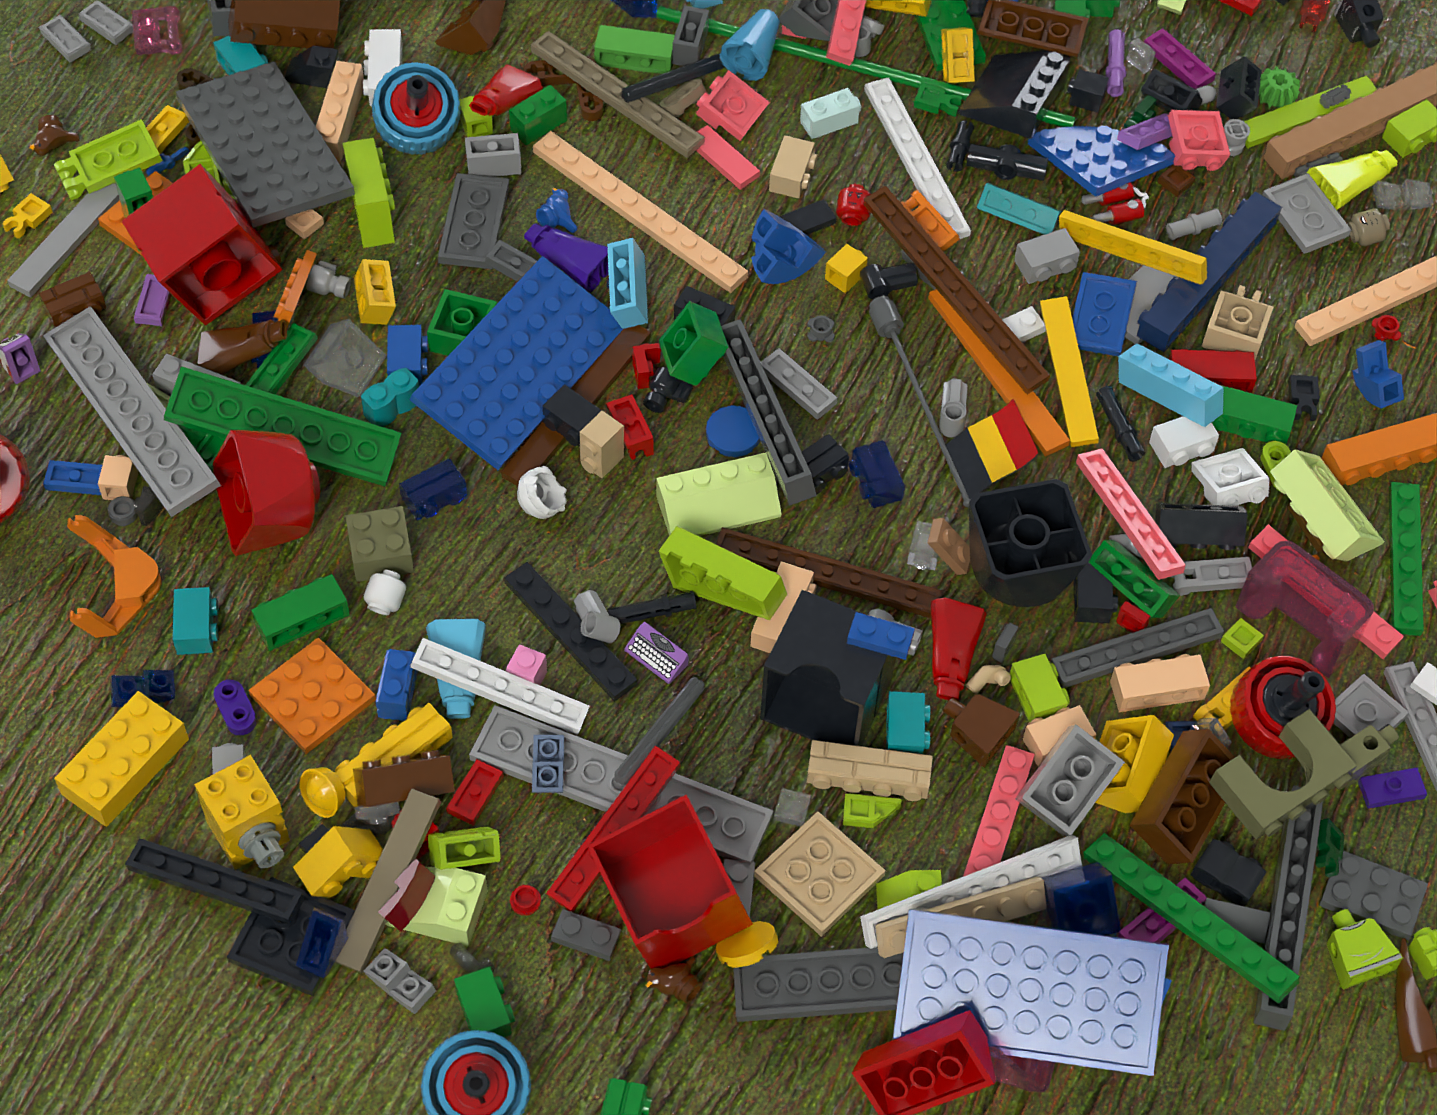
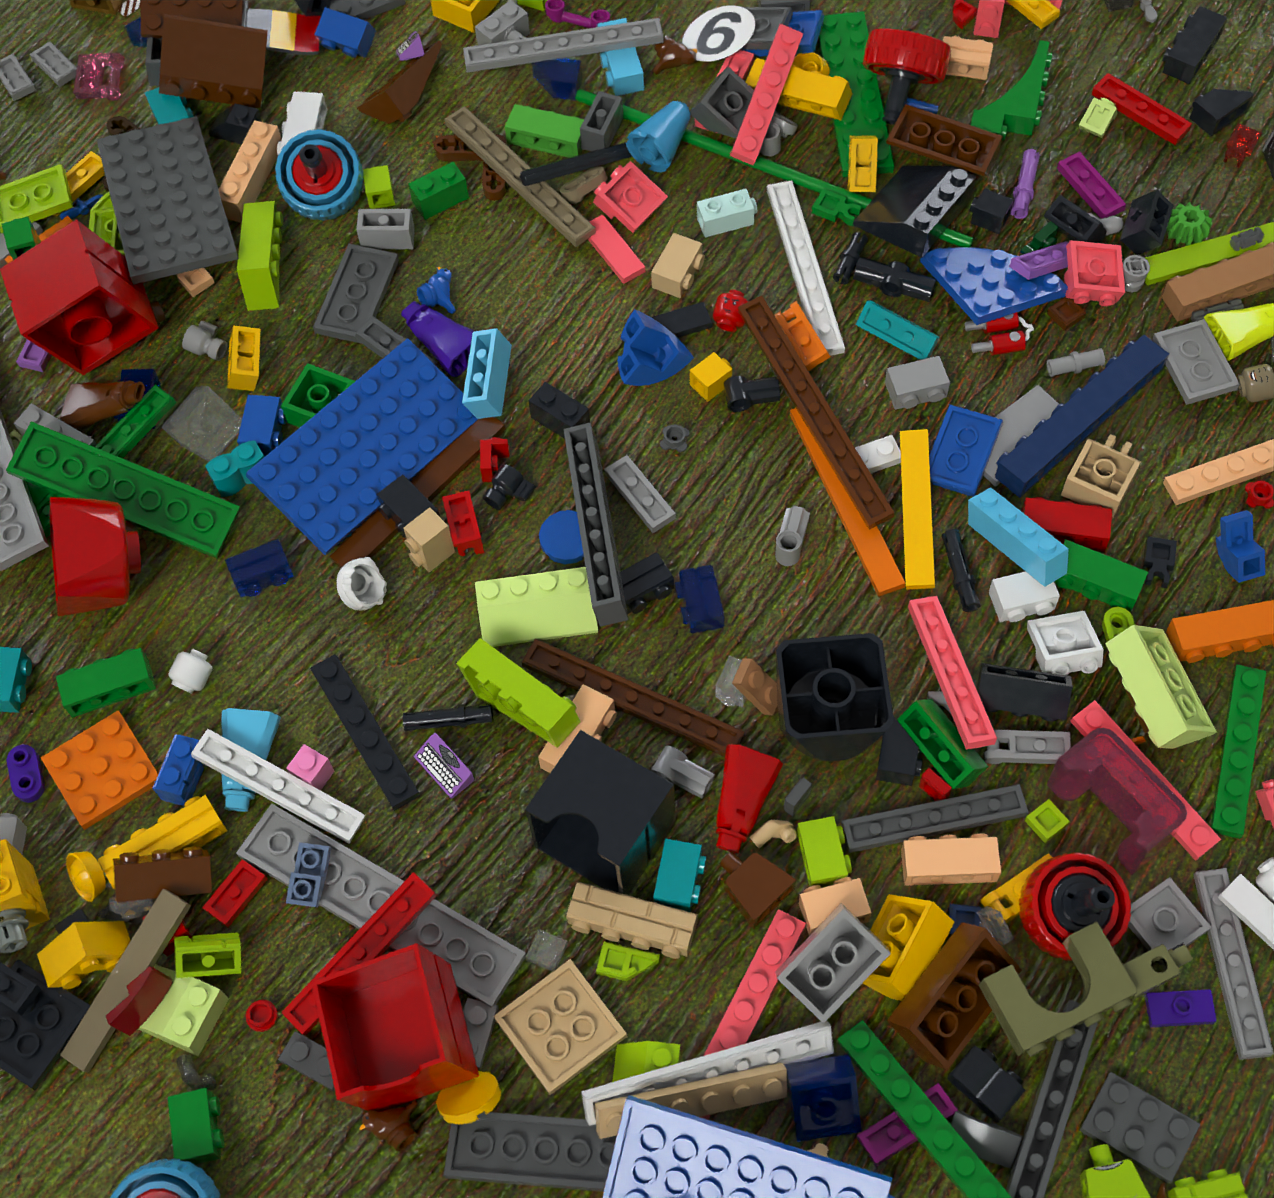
camera: 15 degrees right, 5 degrees up
orange plate [274,250,317,328] -> none
clear blue slope [296,908,348,978] -> none
olive brick [345,506,414,582] -> none
light grey slope [364,948,436,1014] -> none
red piece [469,64,543,116] -> none
light nougat plate [533,131,748,293] -> none
light grey piece [574,590,620,643] -> none
dark grey axle [614,677,704,786] -> none
green brick [658,301,728,386] -> none
blue plate [847,612,915,660] -> none
flag [869,296,1038,508] -> none
yellow plate [1059,210,1207,285] -> none
clear plate [1126,37,1156,74] -> none
dark green plate [1315,818,1345,878] -> none

